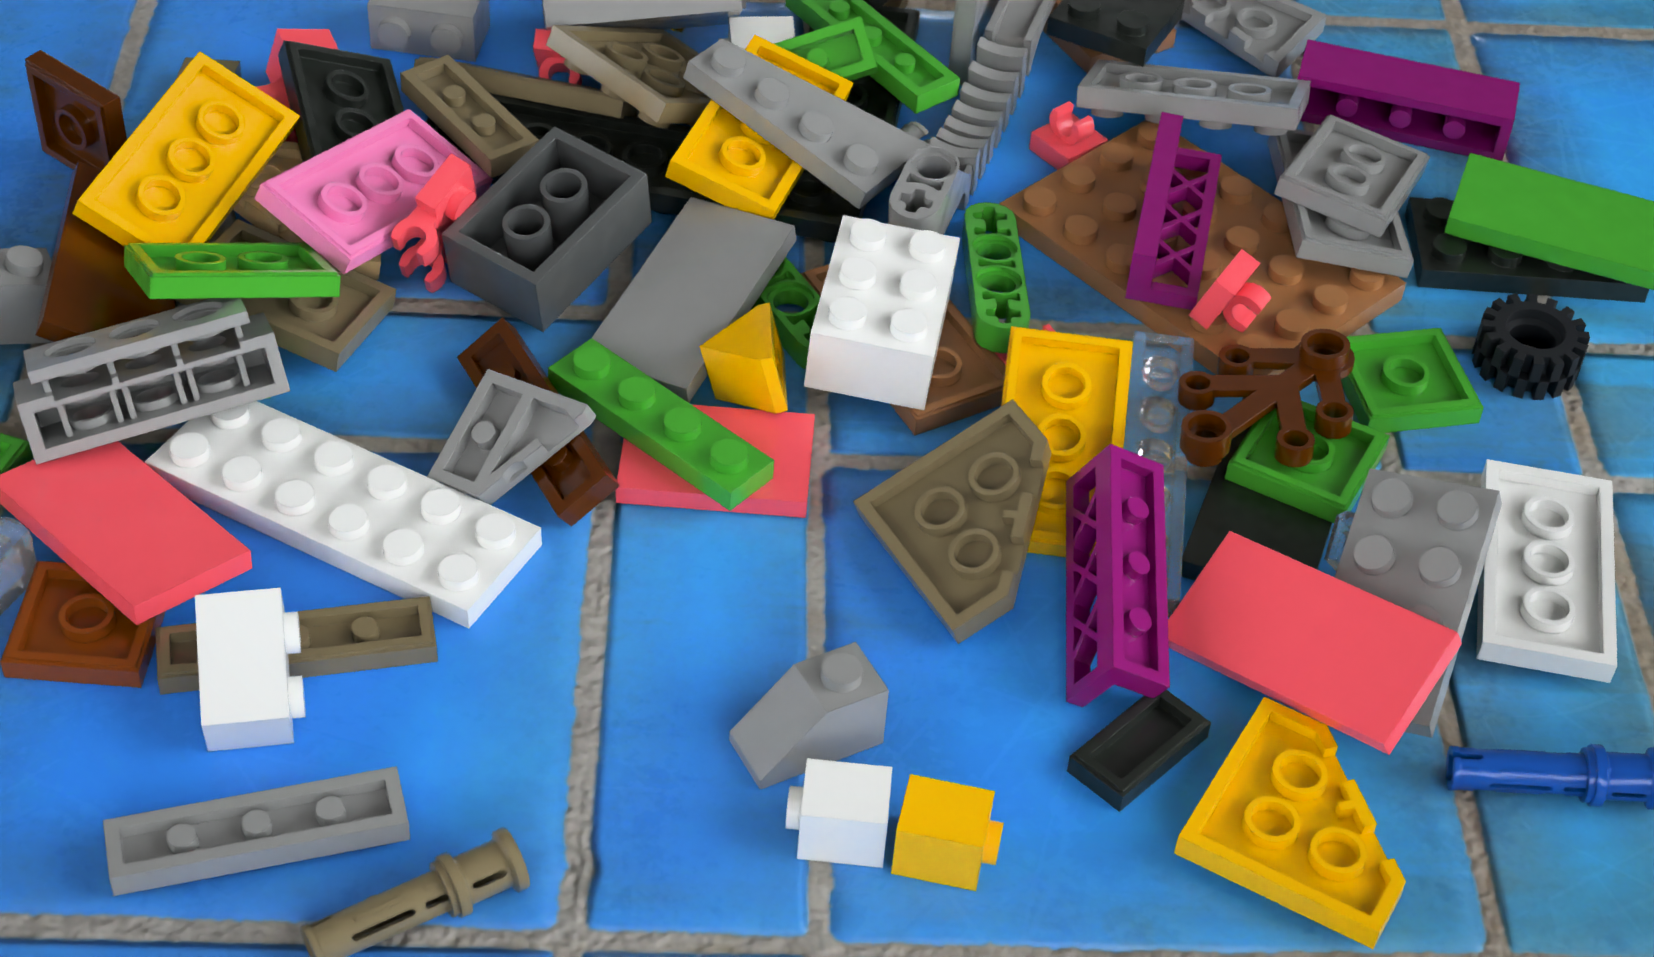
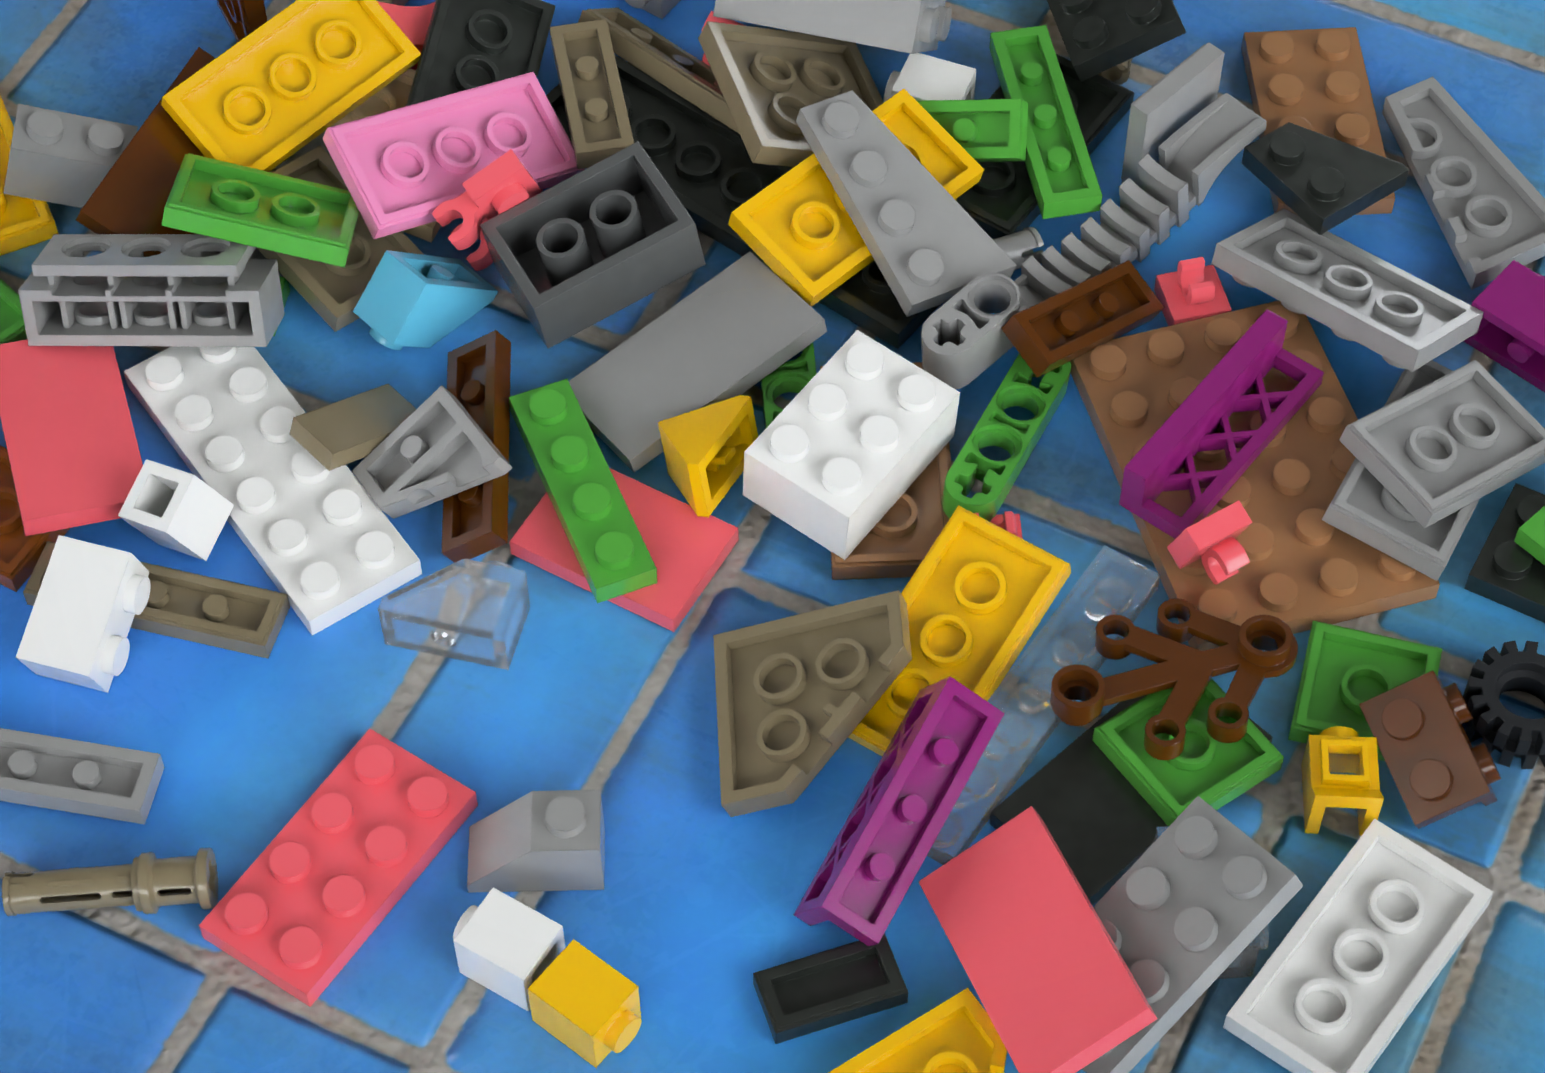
camera: 30 degrees right, 10 degrees up
none -> white brick [118,459,234,561]
none -> coral plate [199,729,478,1007]
none -> dark tan tile [289,384,416,471]
none -> medium azure slope [353,250,498,350]
none -> clear slope [378,559,531,670]
none -> reddish brown plate [1001,260,1165,378]
none -> yellow window [1301,726,1384,836]
none -> reddish brown bracket [1359,670,1501,829]

